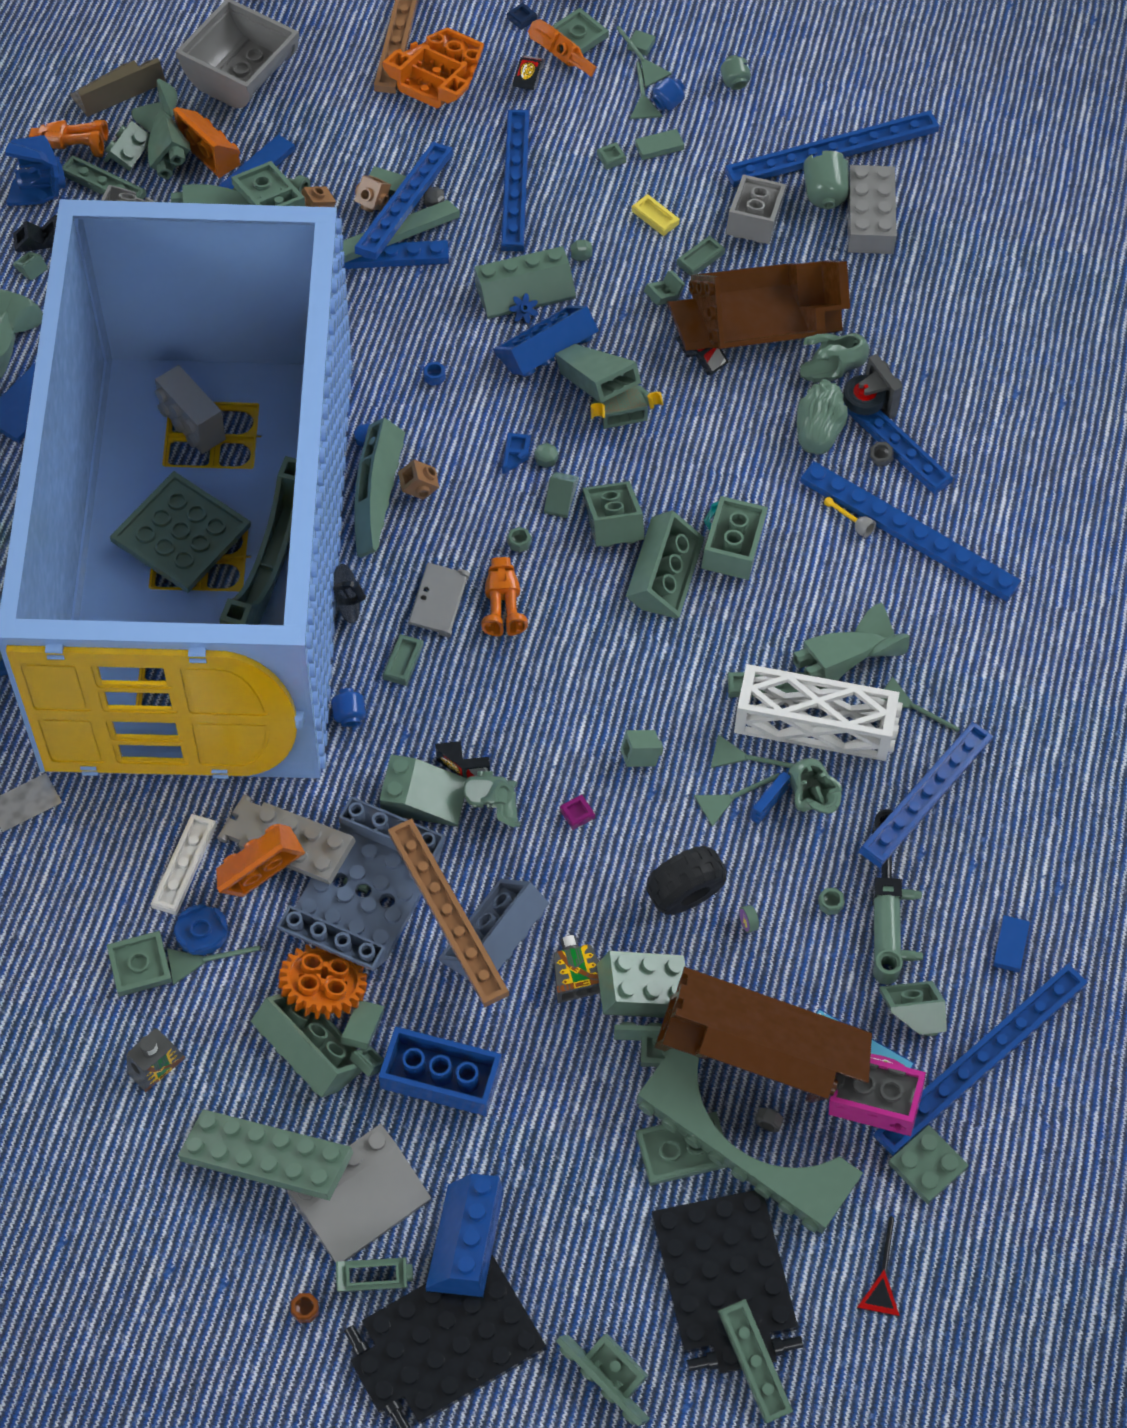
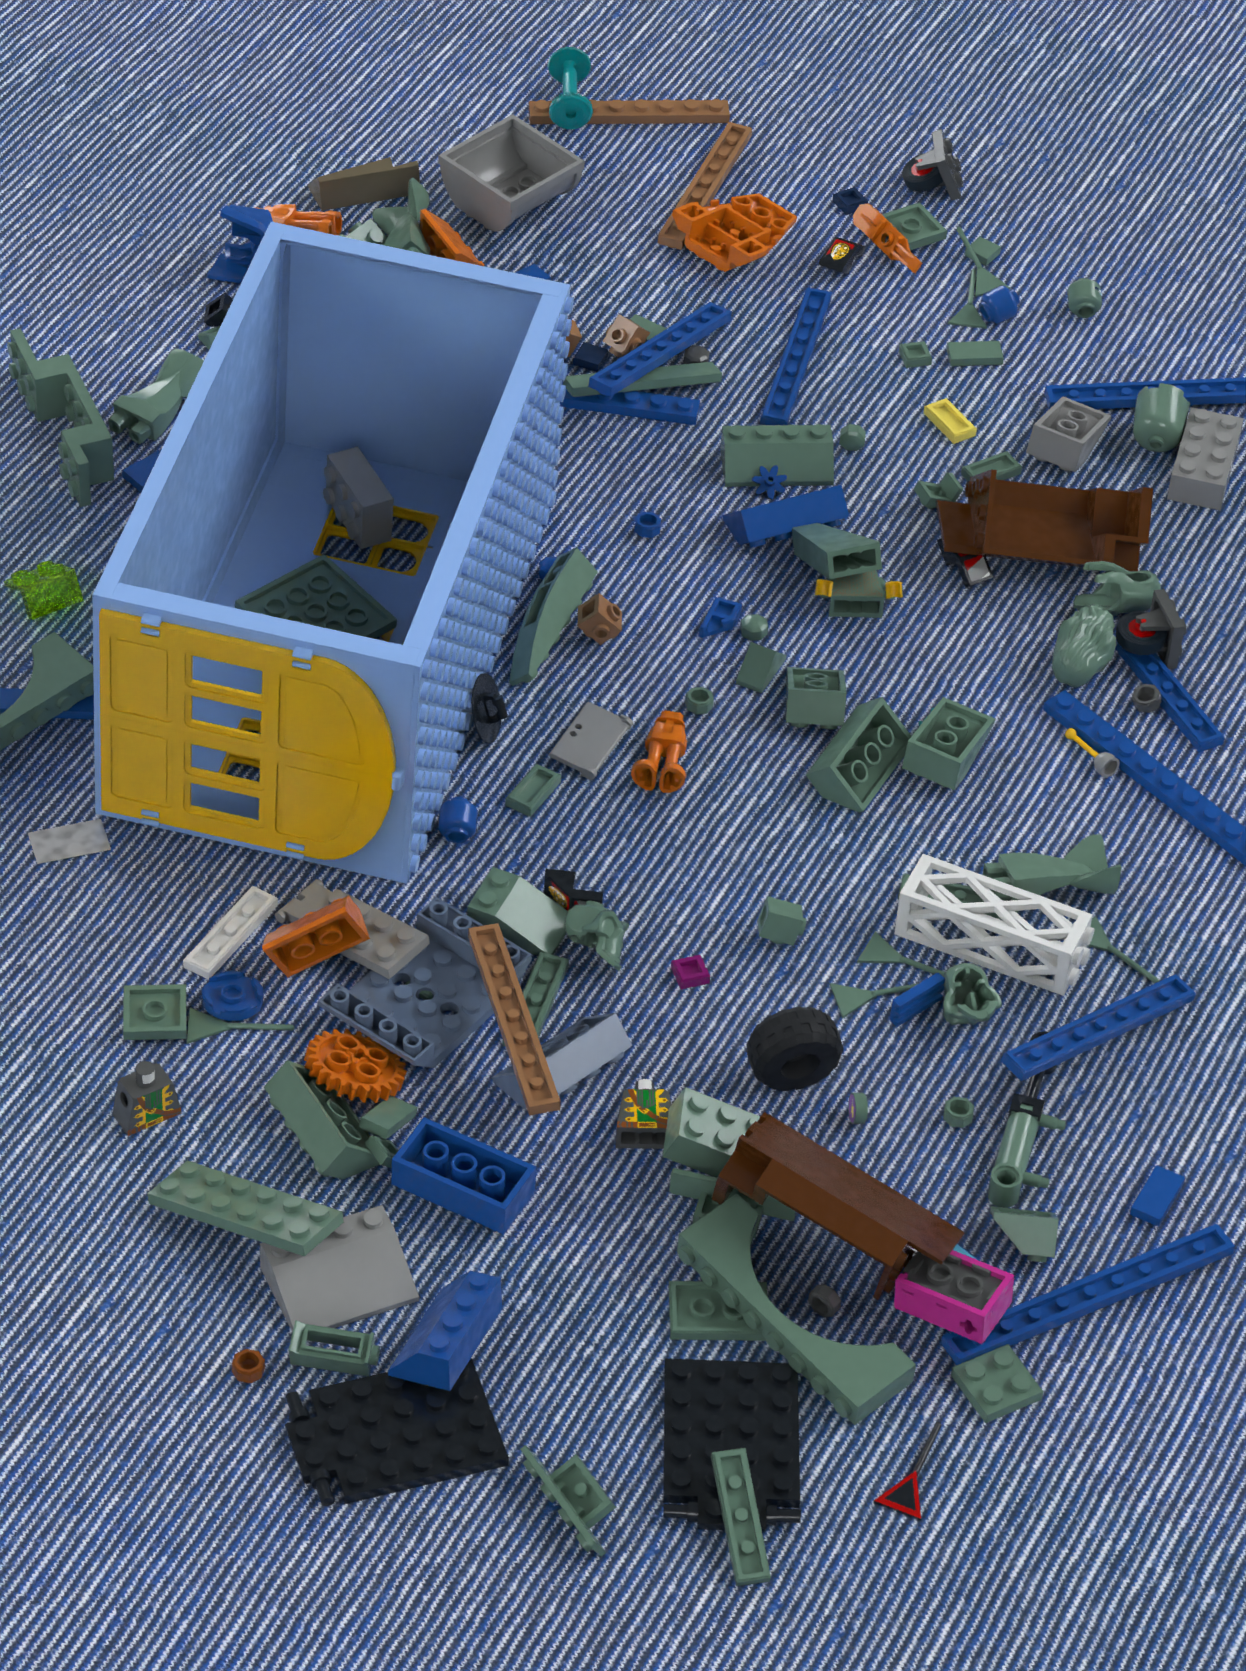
camera: 10 degrees right, 15 degrees down
none -> sand green tile [503,952,569,1047]
none -> dark blue tile [573,342,608,372]

